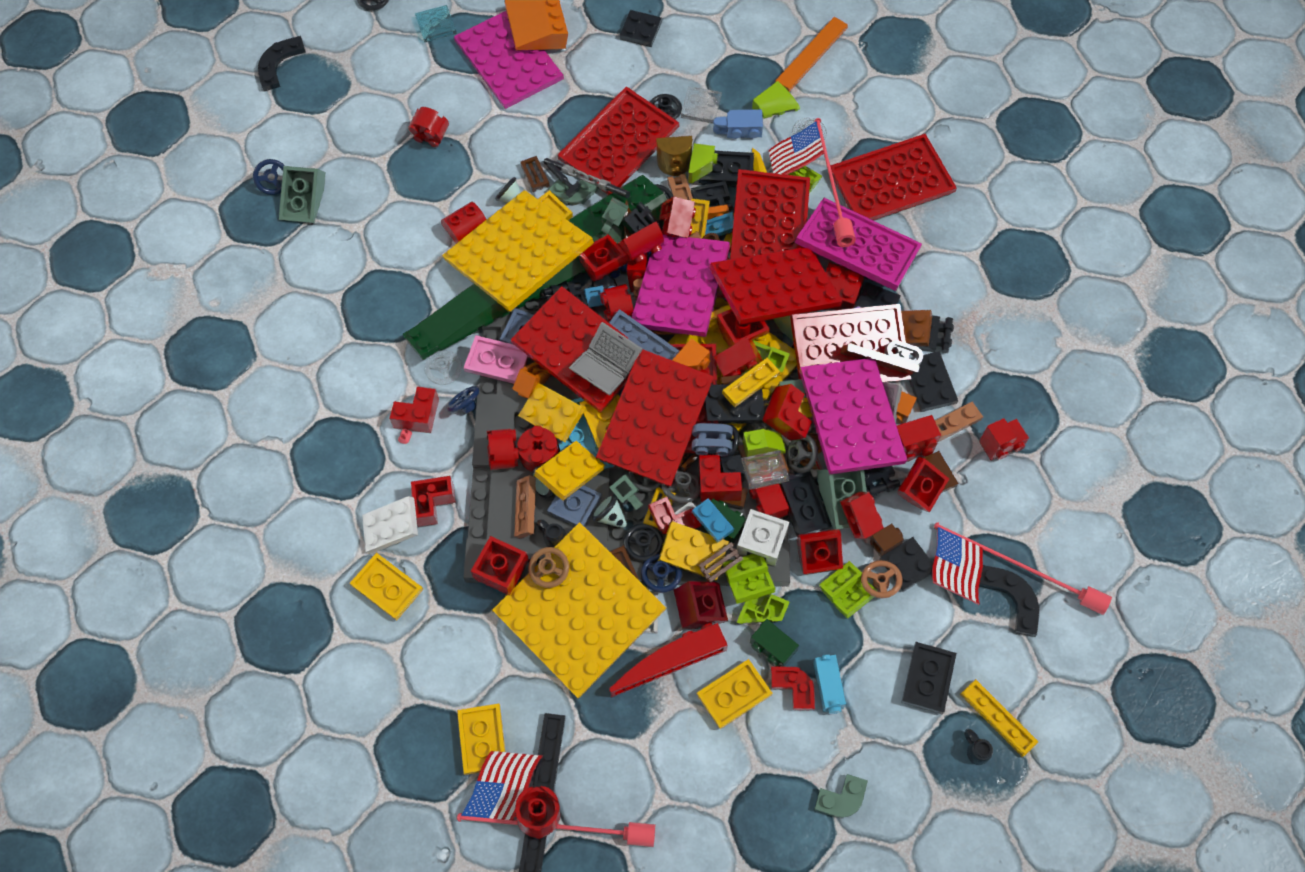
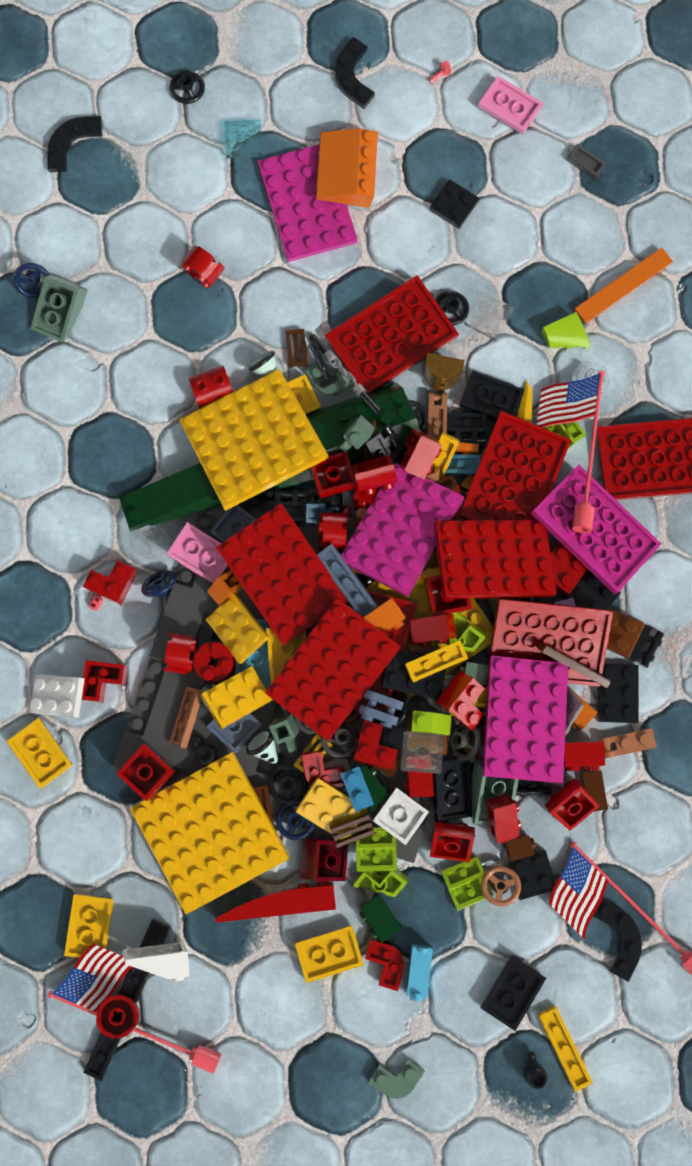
camera: 15 degrees right, 15 degrees up
medium nougat piece [529,547,569,588] -> none
light grey piece [569,322,643,395] -> none
lime slope [688,143,718,183] -> none
medium blue hinge [713,109,763,139] -> none
plate [885,340,923,364] -> none
red brick [979,418,1029,461] -> none
none -> white slope [123,942,189,981]

